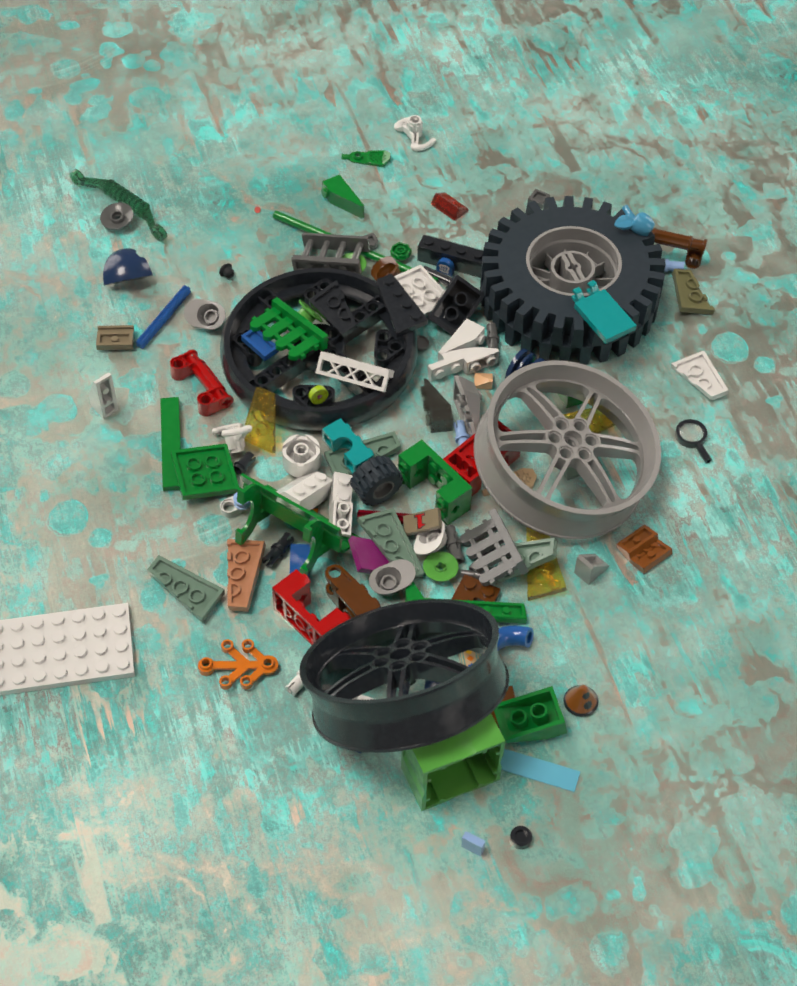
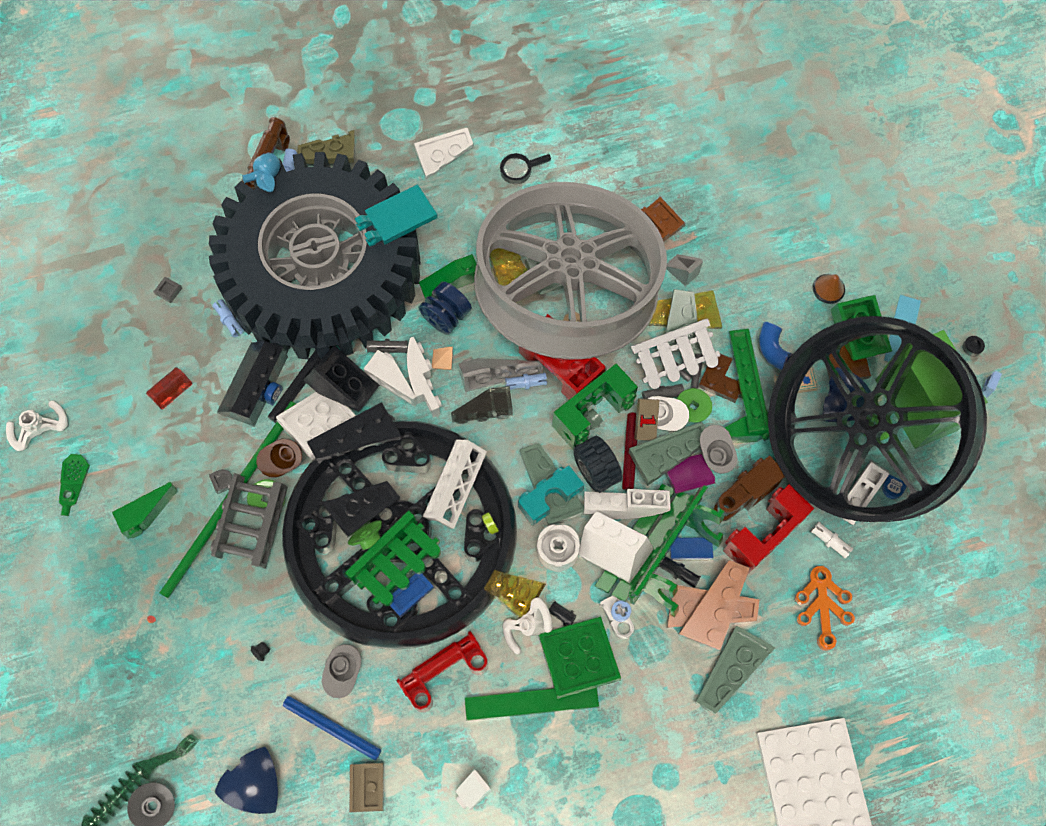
camera: 90 degrees left, 15 degrees up
green plate [390,242,412,262] -> none
none -> sand green plate [583,408,603,430]
none -> nougat wing [678,560,749,650]

